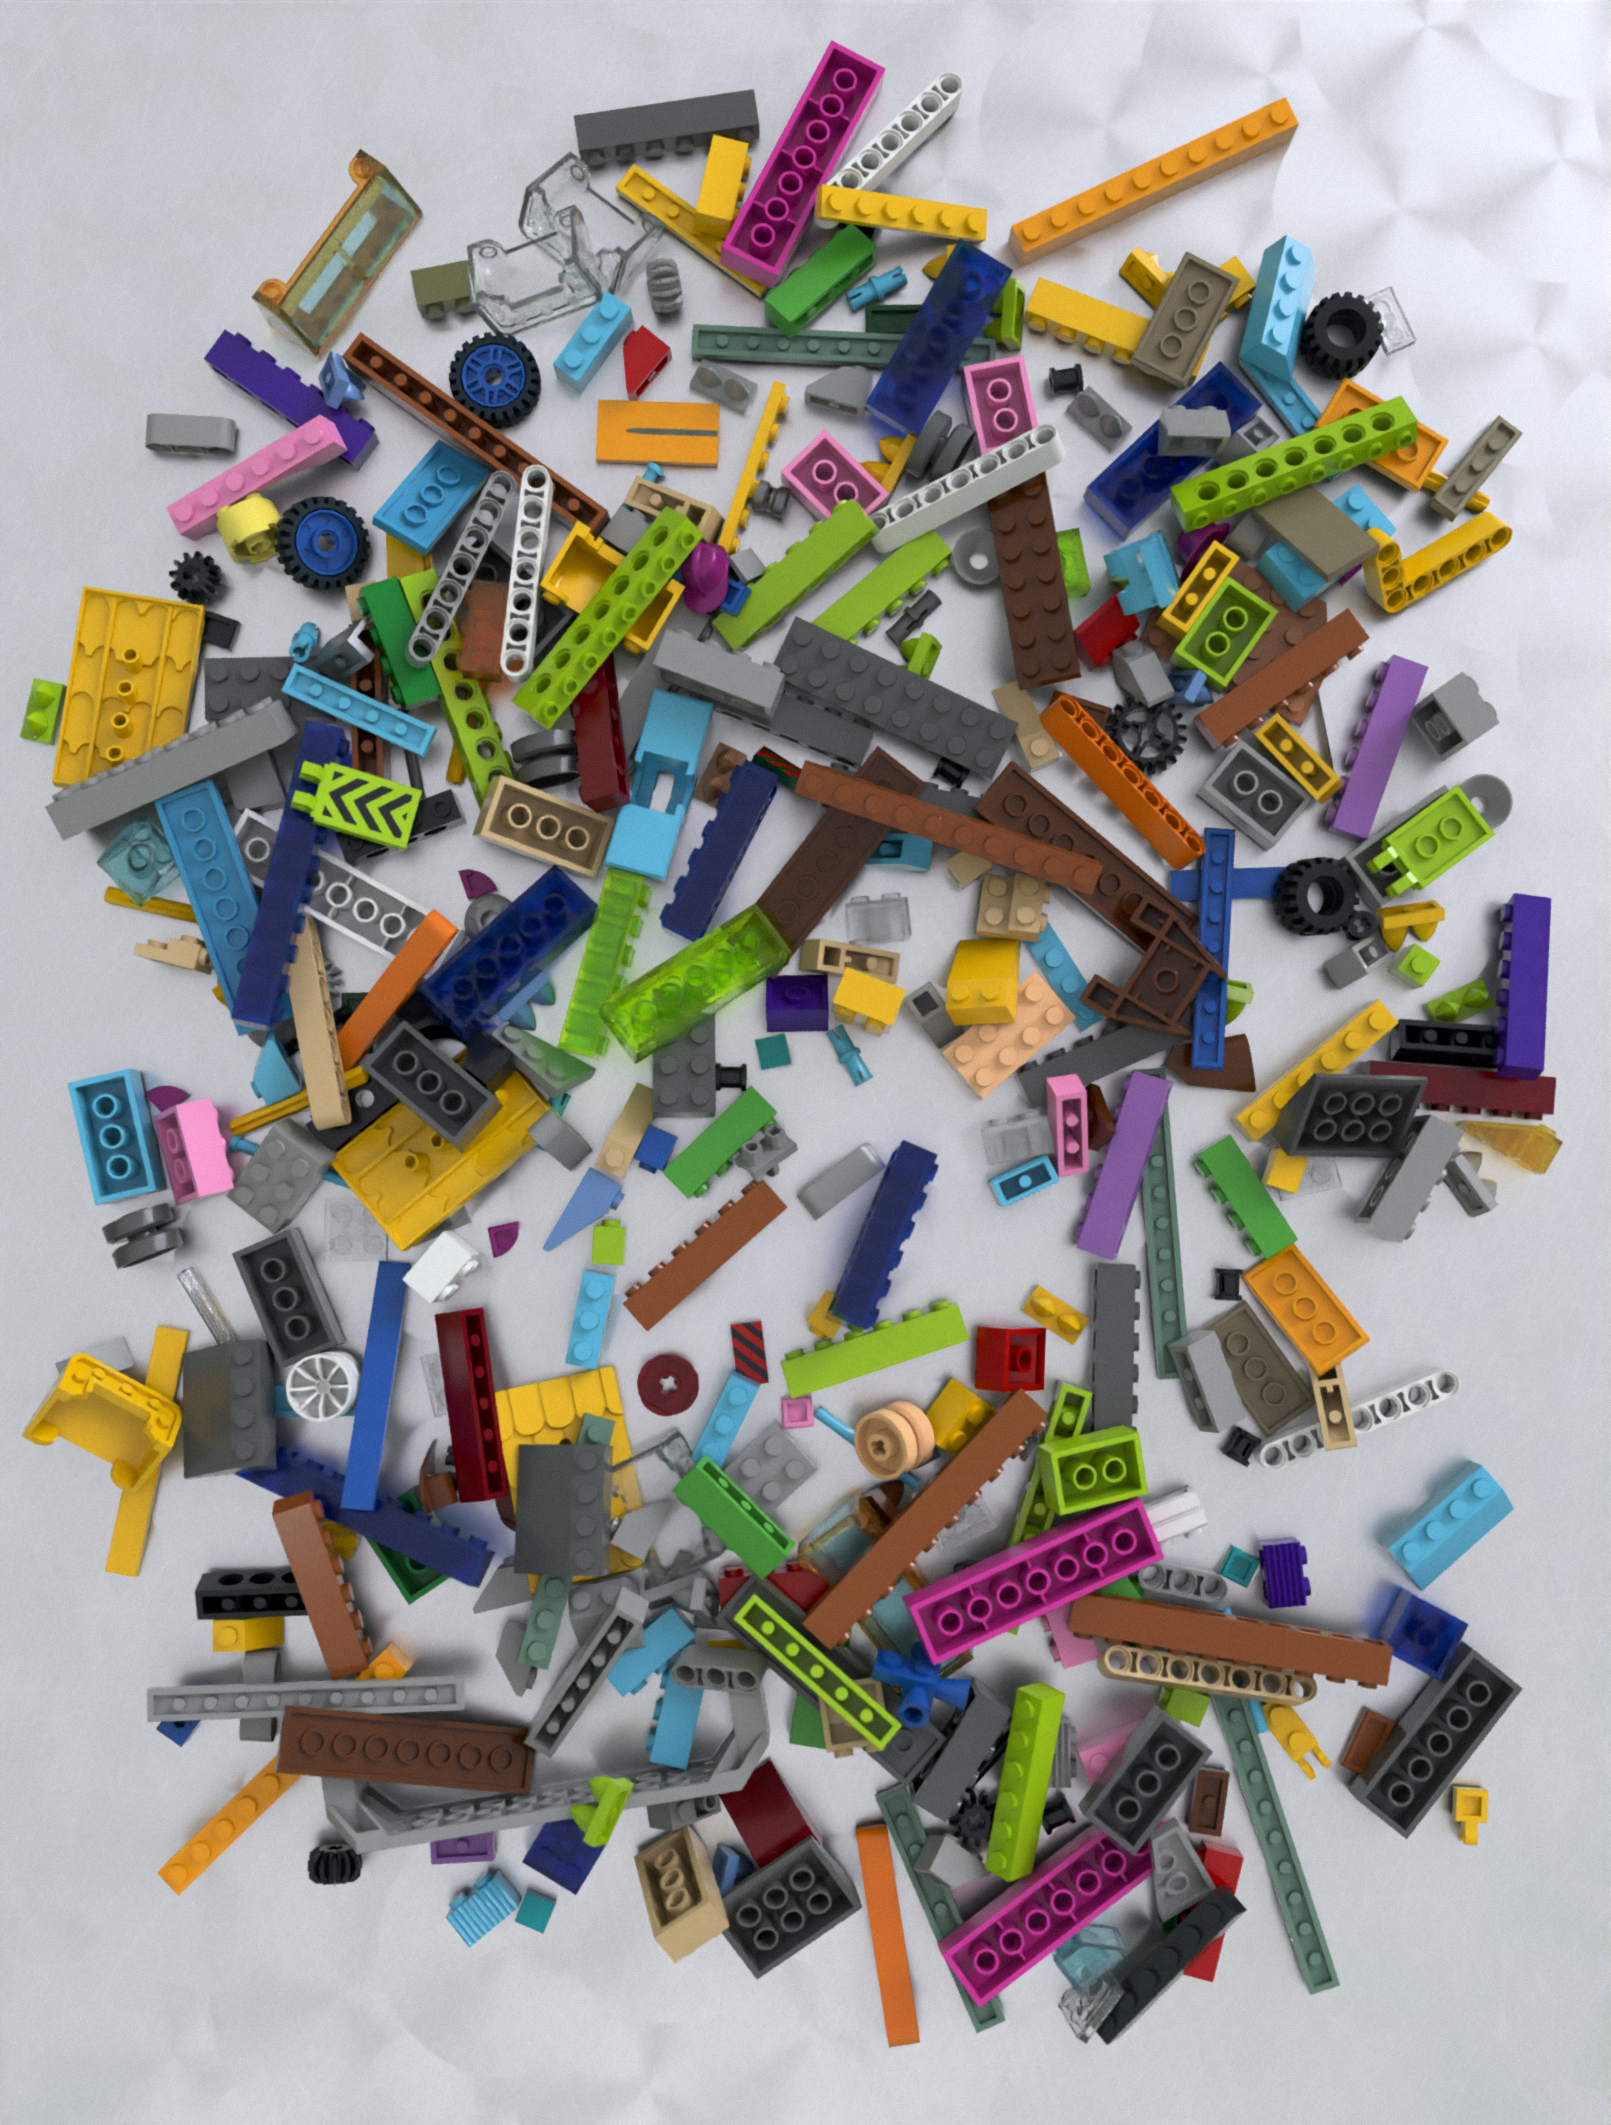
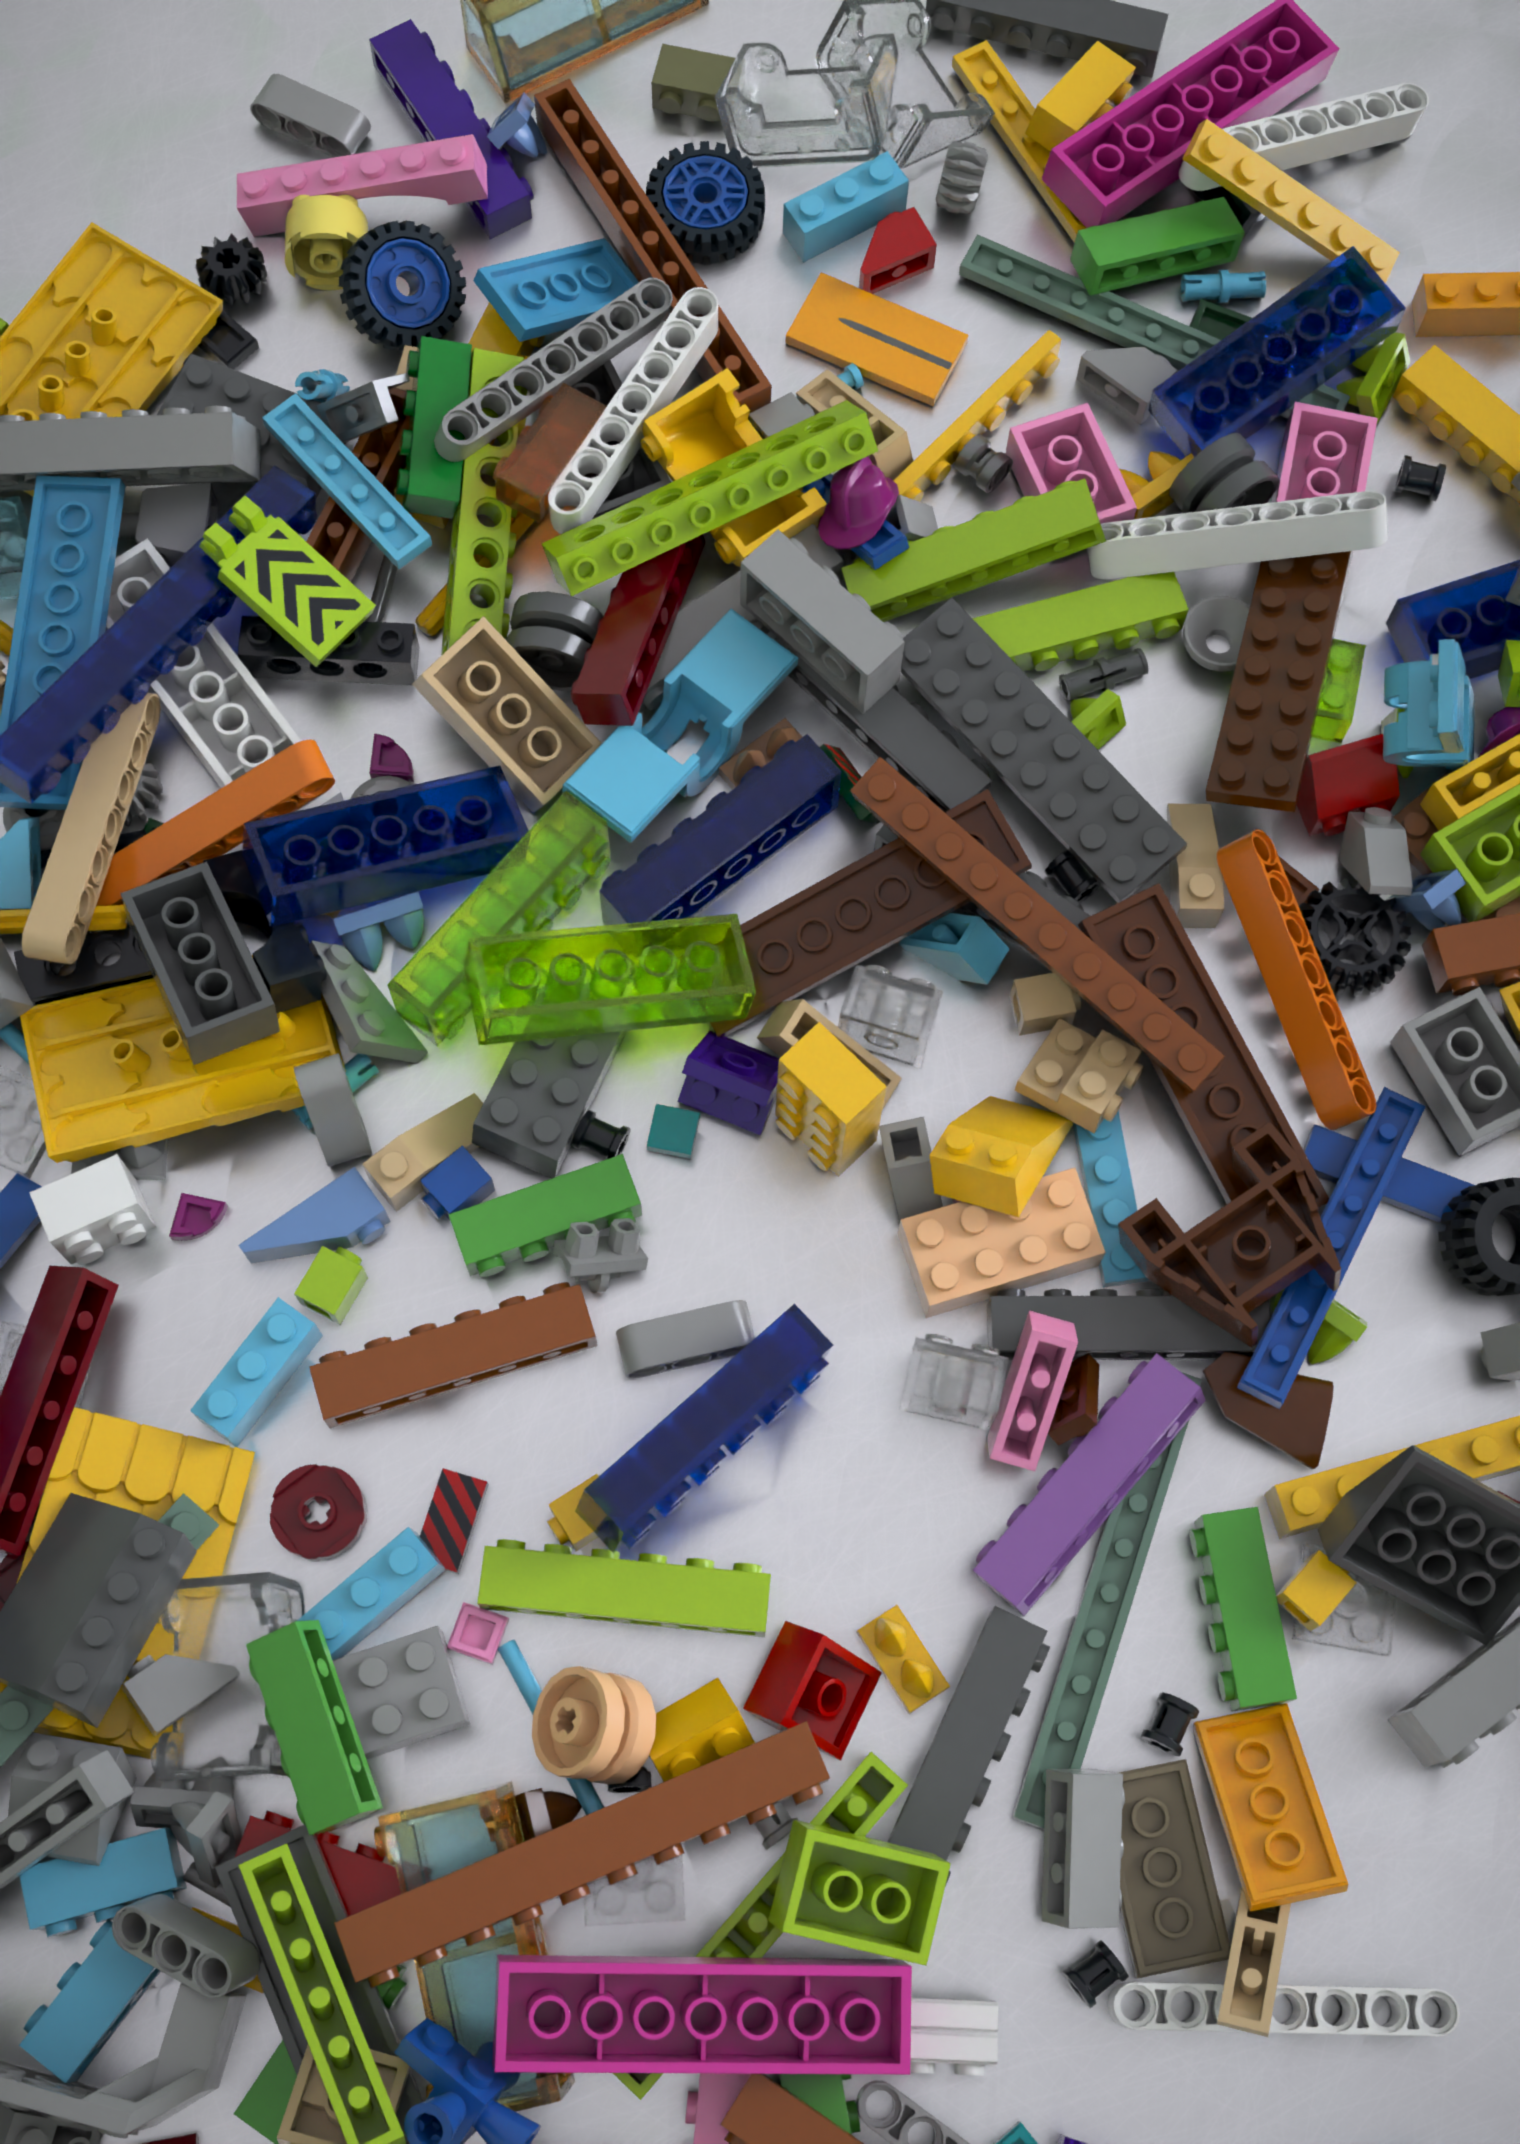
camera: 20 degrees right, 15 degrees down
light grey tile [689,358,757,415] -> none
medium azure pin [826,1024,873,1087] -> none
medium azure brick [988,1154,1059,1207] -> none
light grey tile [1067,386,1132,452] -> none

